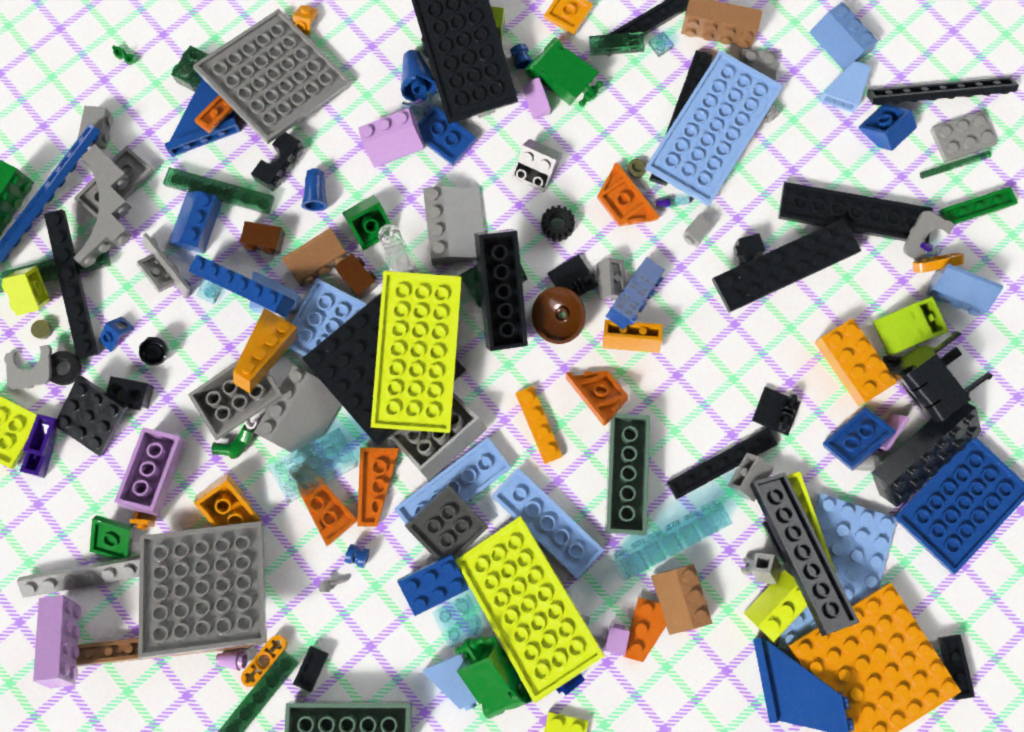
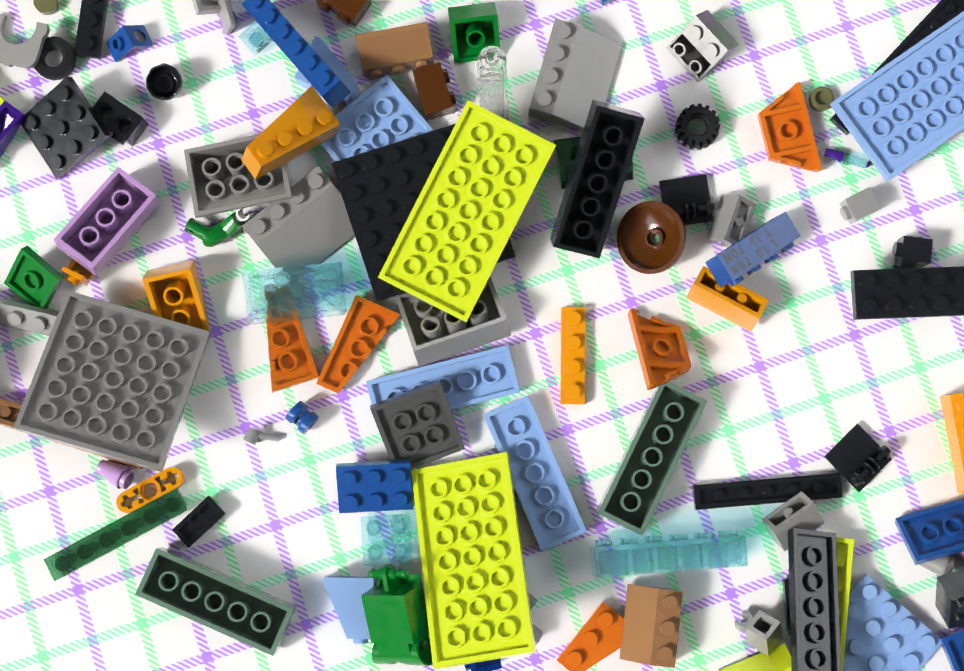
camera: 20 degrees right, 5 degrees up
lavender brick [604,623,630,656] -> none

